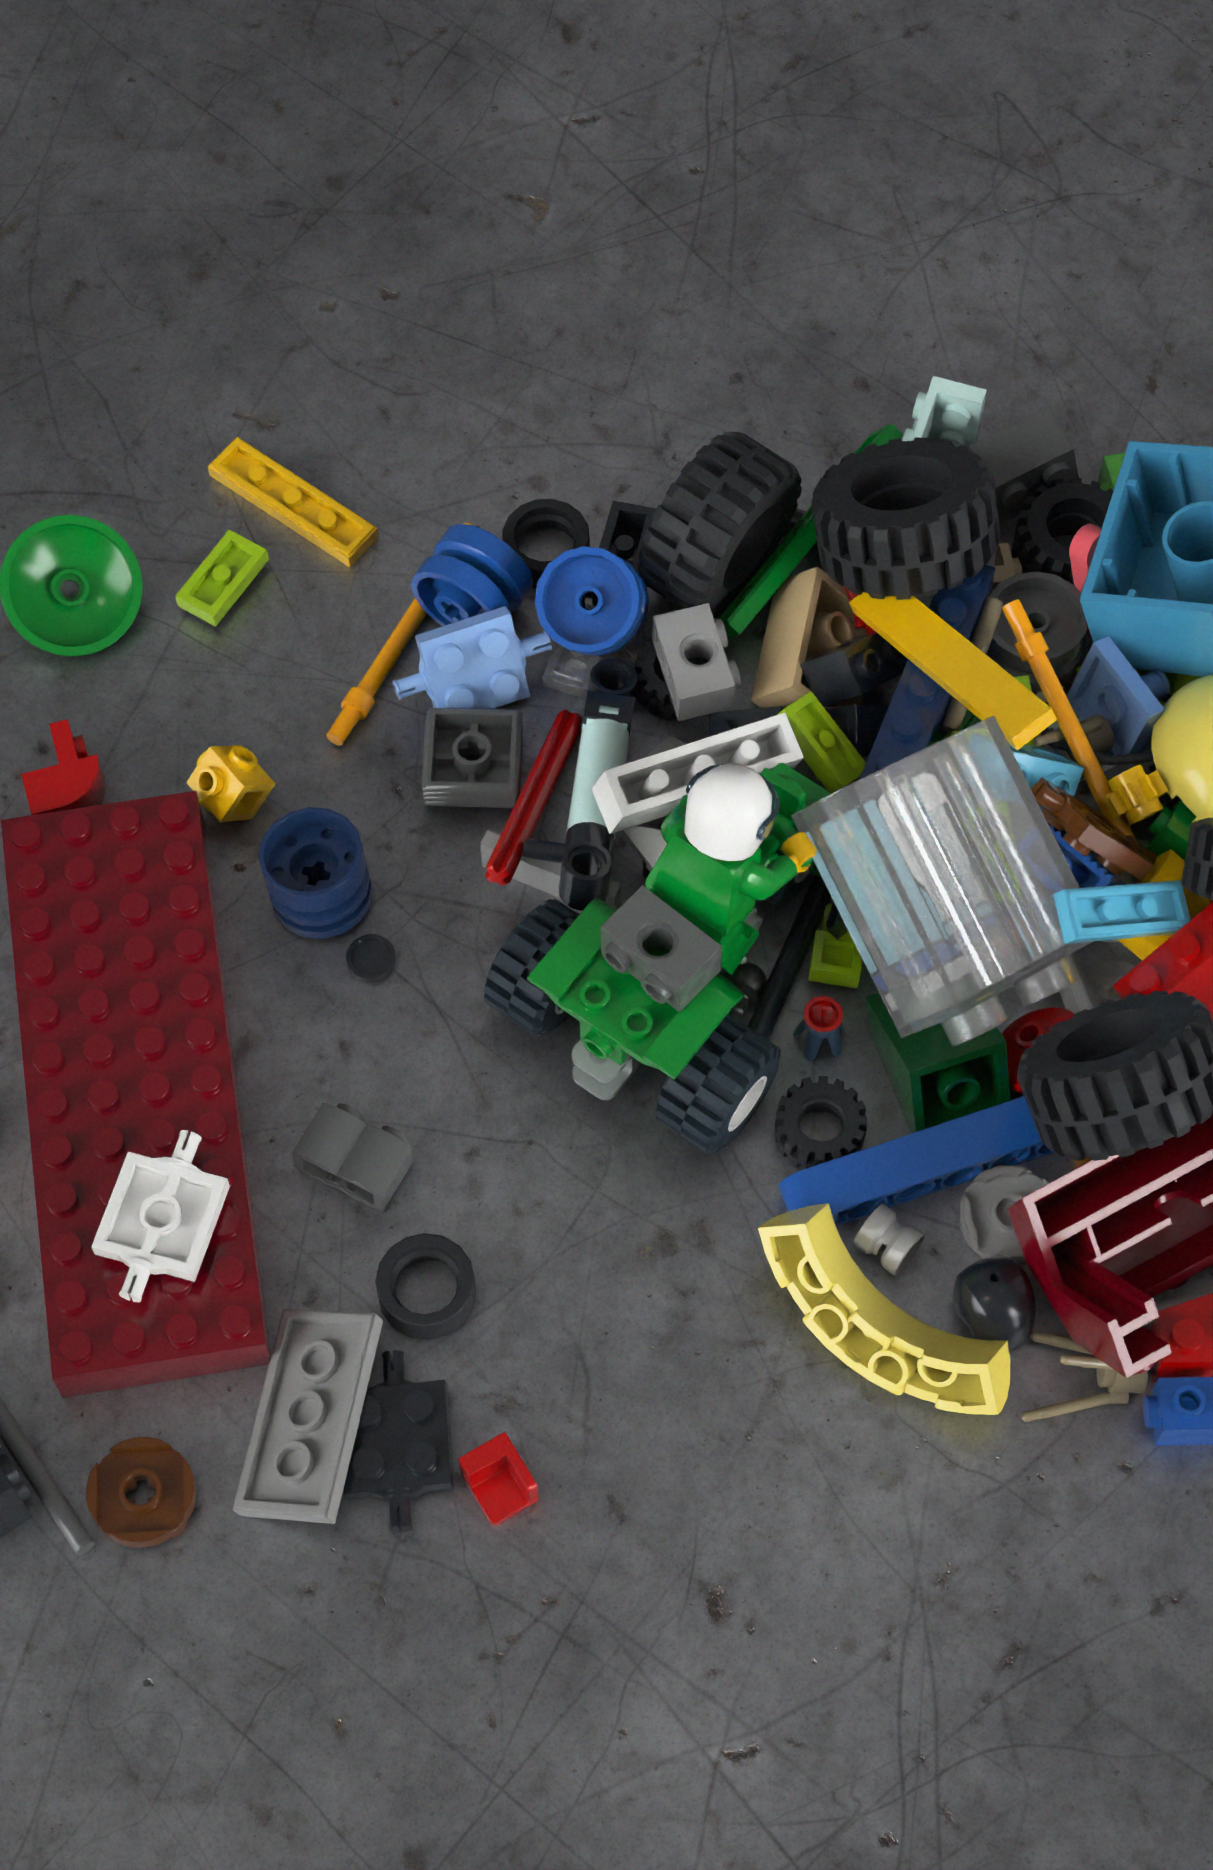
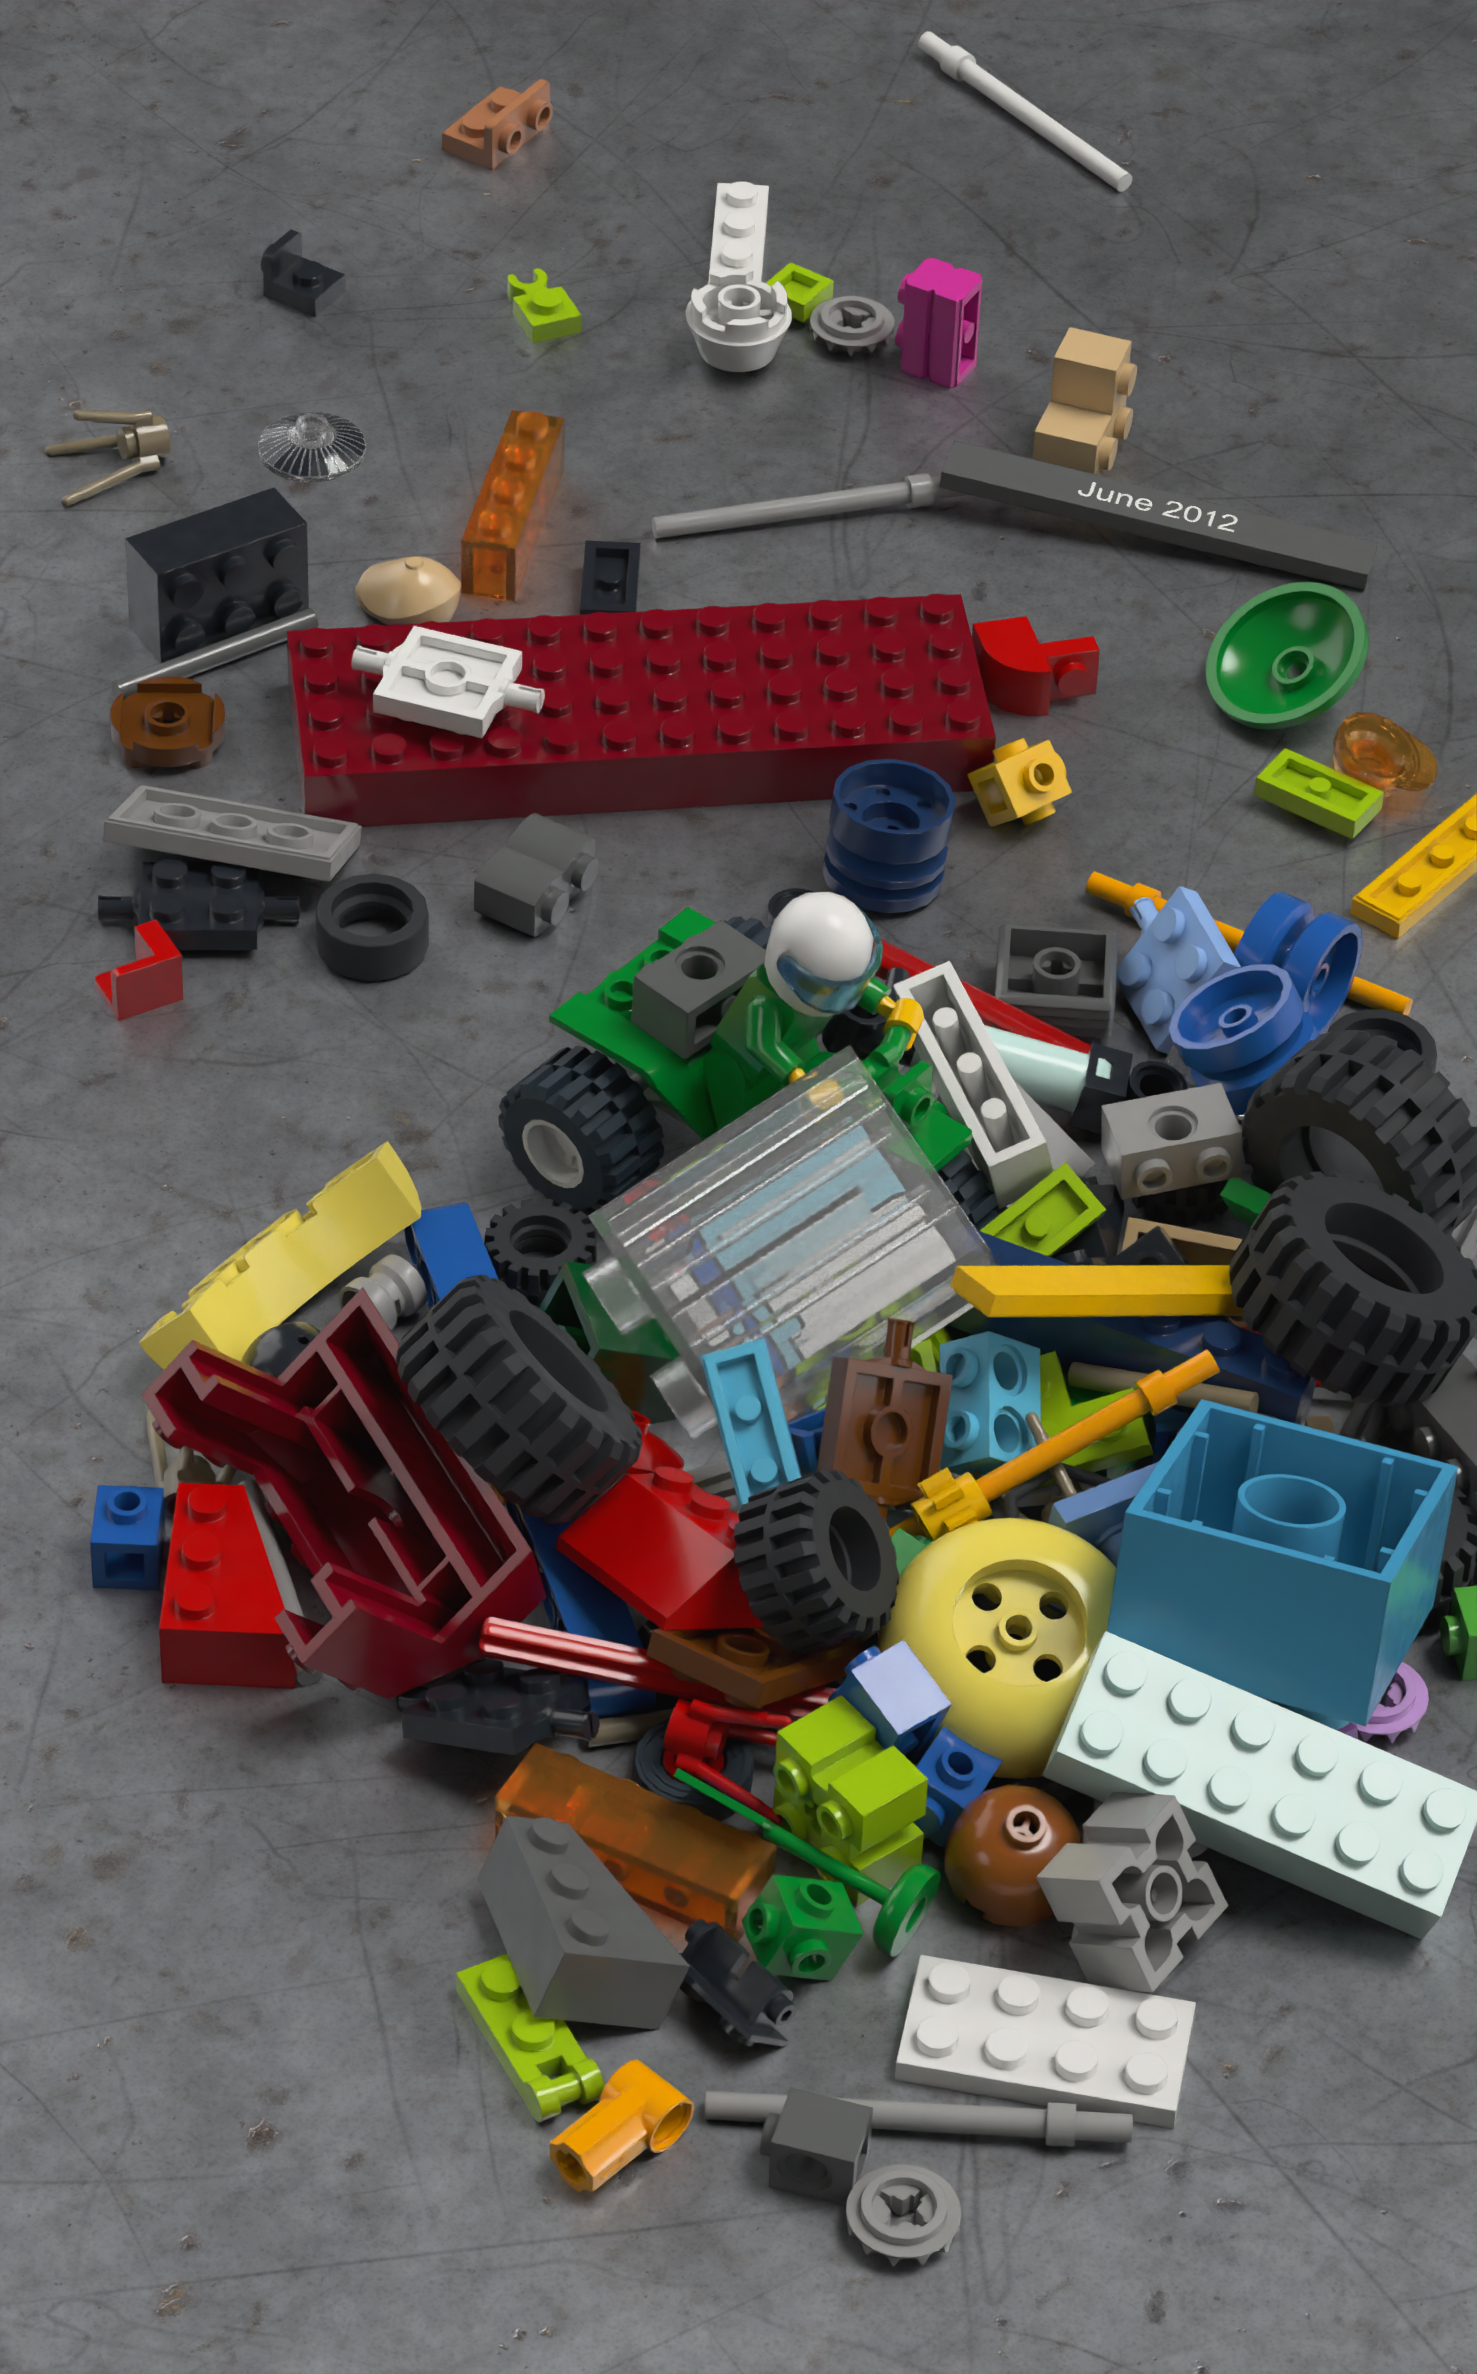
camera: 90 degrees right, 20 degrees down
none -> clear orange hat [1332,712,1438,798]

